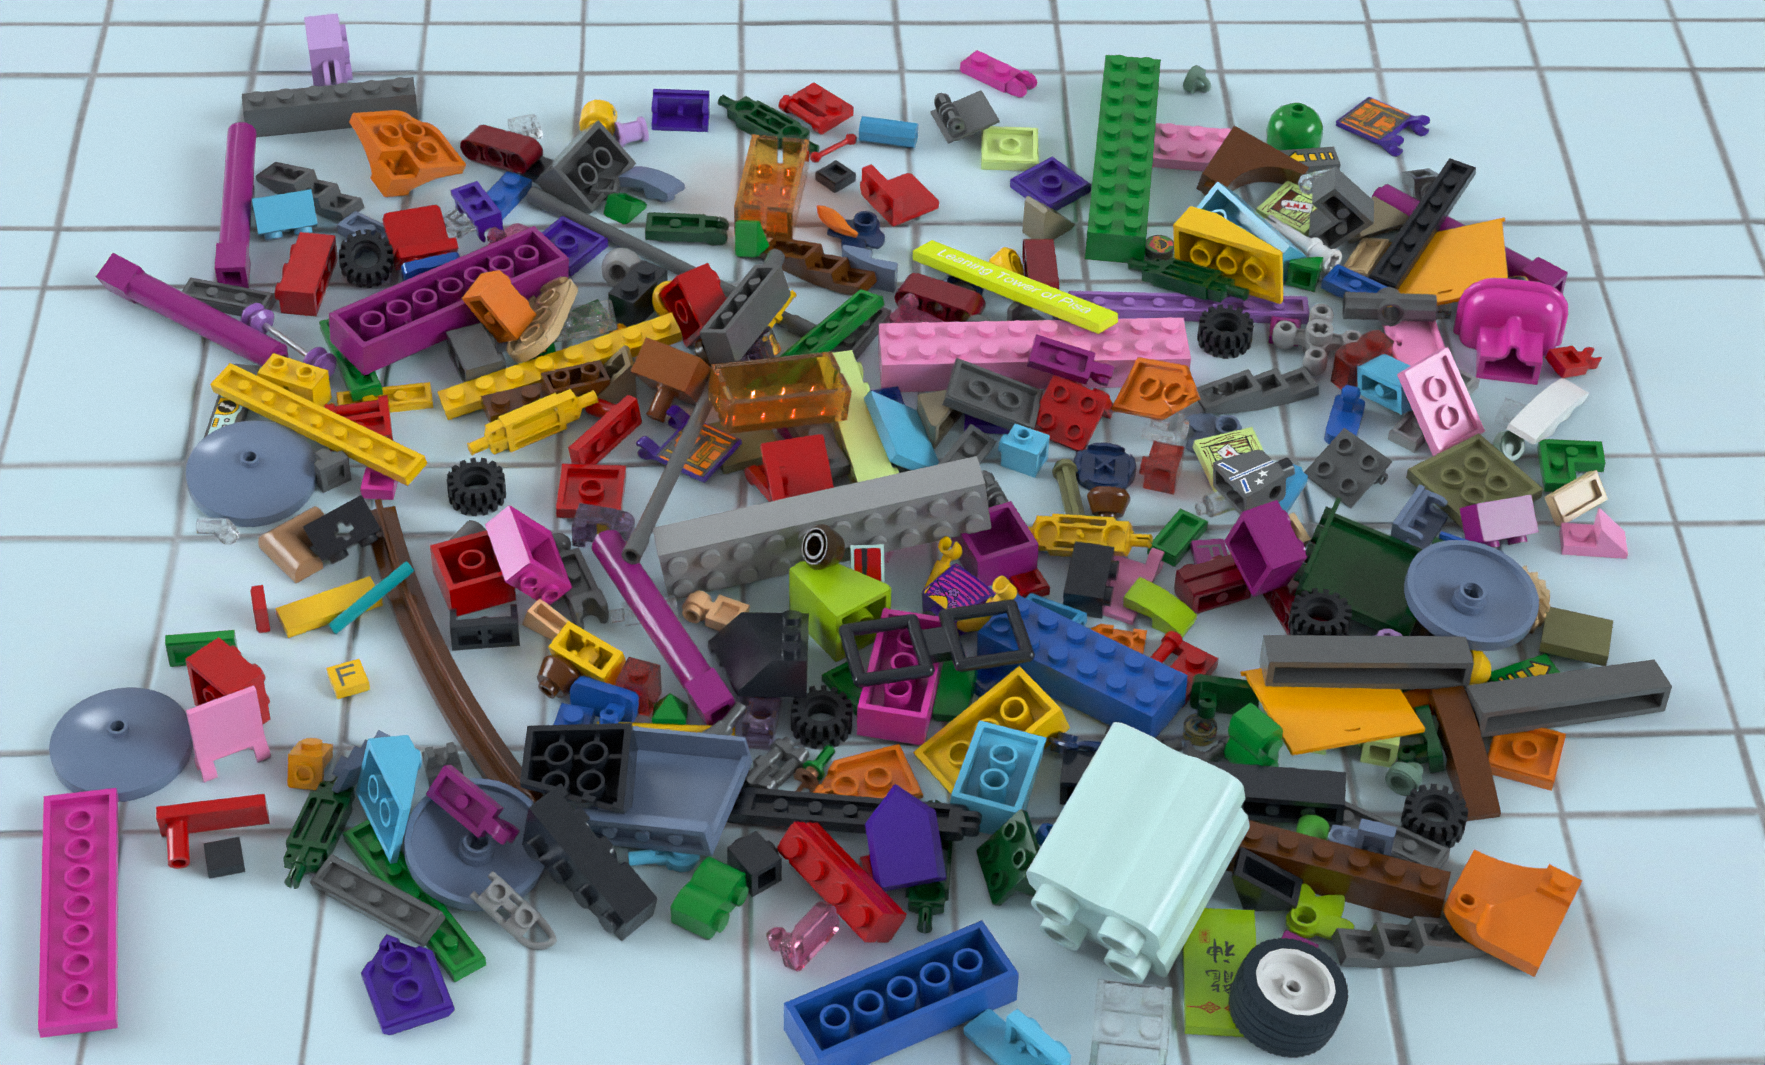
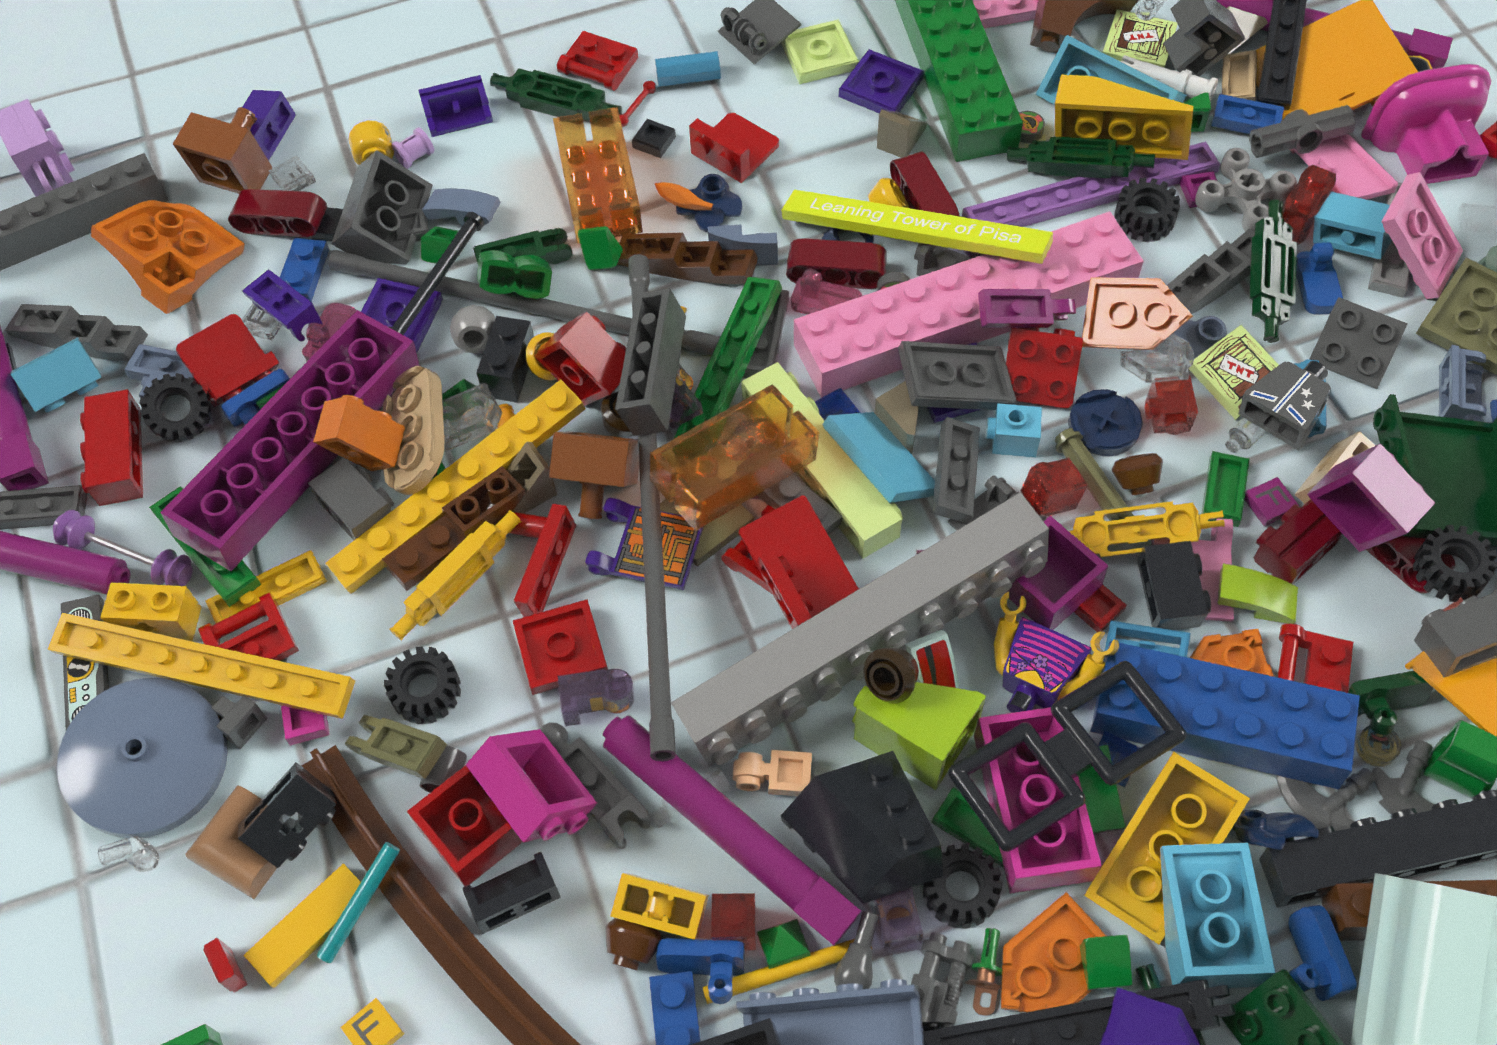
camera: 15 degrees left, 15 degrees up
light nougat piece [522,598,569,640] -> none
none -> dark orange brick [173,107,273,194]
none -> dark purple hinge [242,90,296,161]
none -> olive hinge [345,715,447,779]
none -> black bar [389,212,485,335]
none -> green brick [477,250,552,299]
none -> clear red brick [1020,458,1088,517]
none -> green slope [1079,935,1133,991]
none -> dark green piece [1250,200,1297,343]

